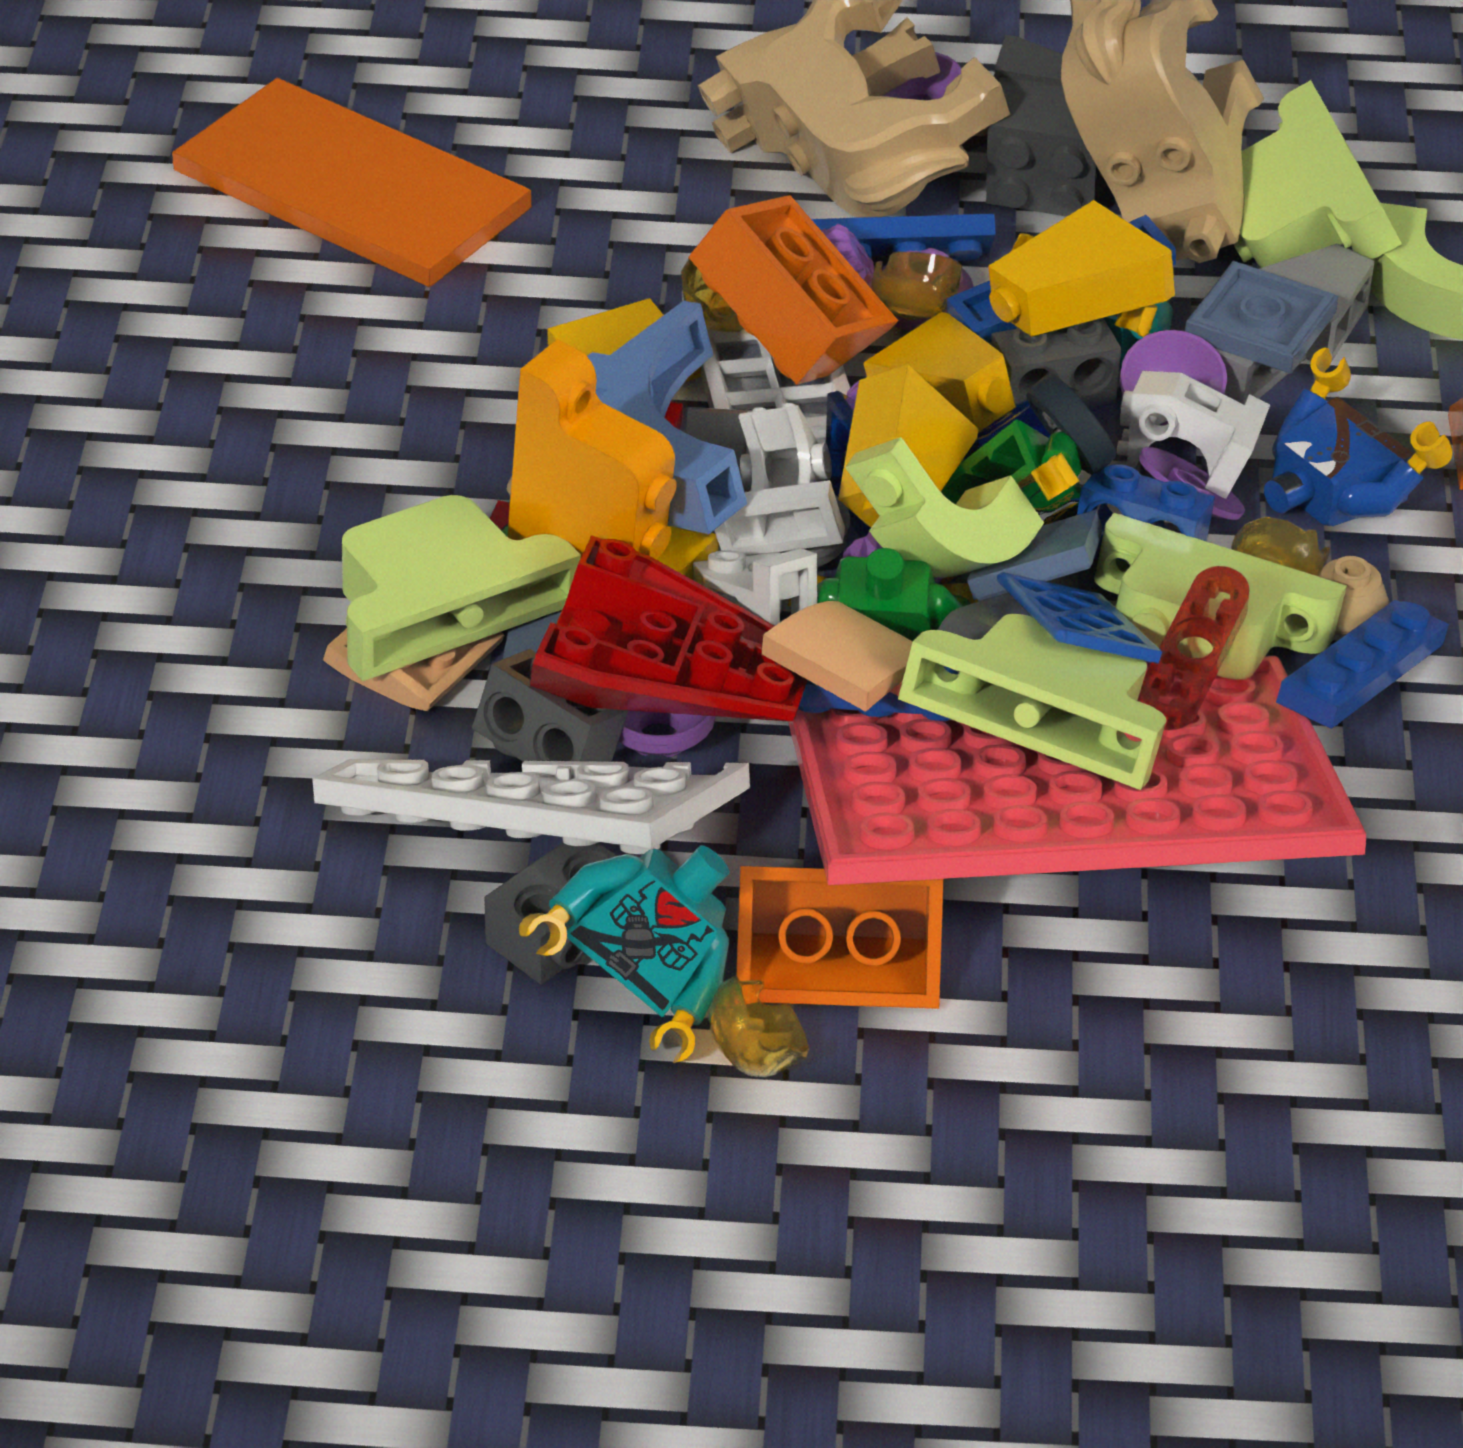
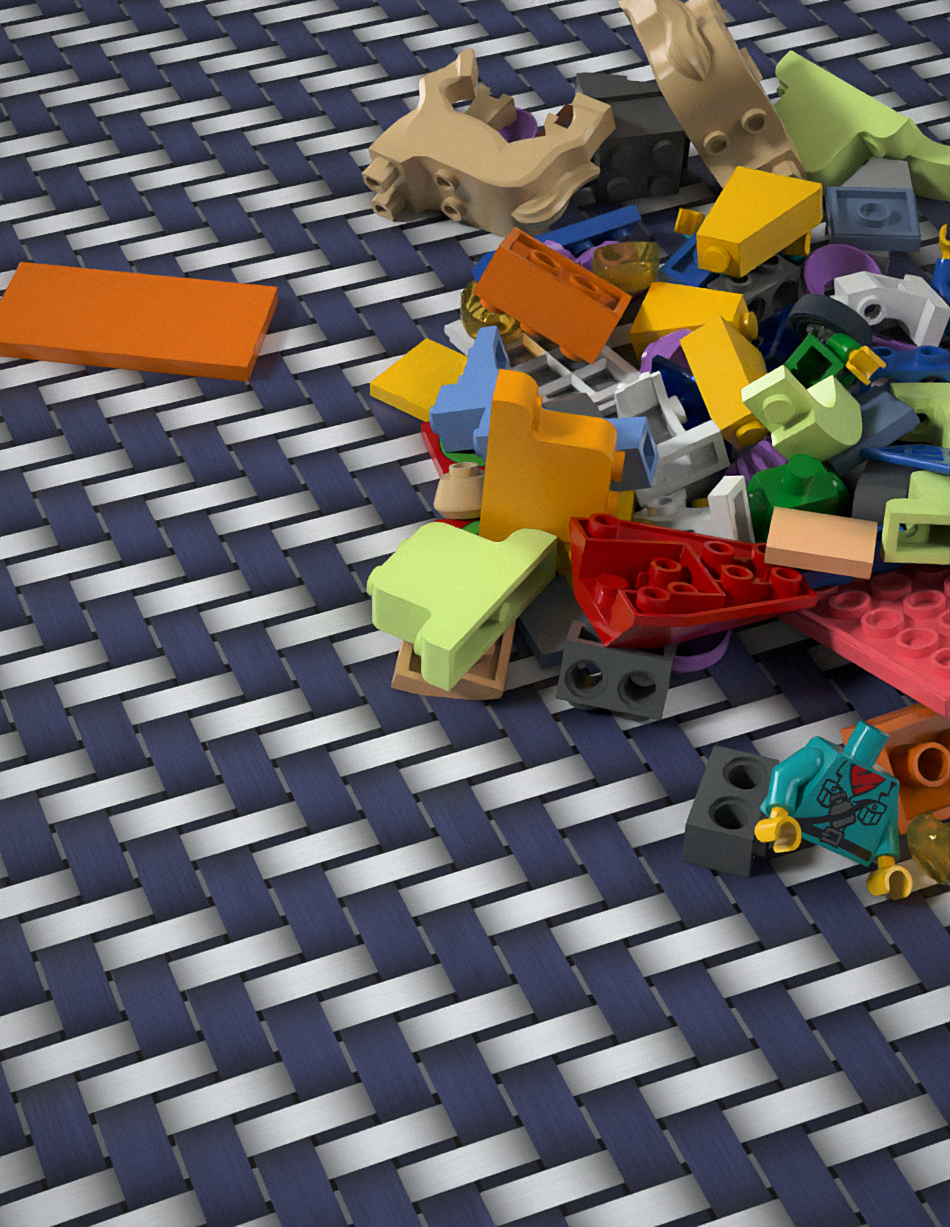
camera: 25 degrees left, 0 degrees up
white wing [312,759,750,854] -> none

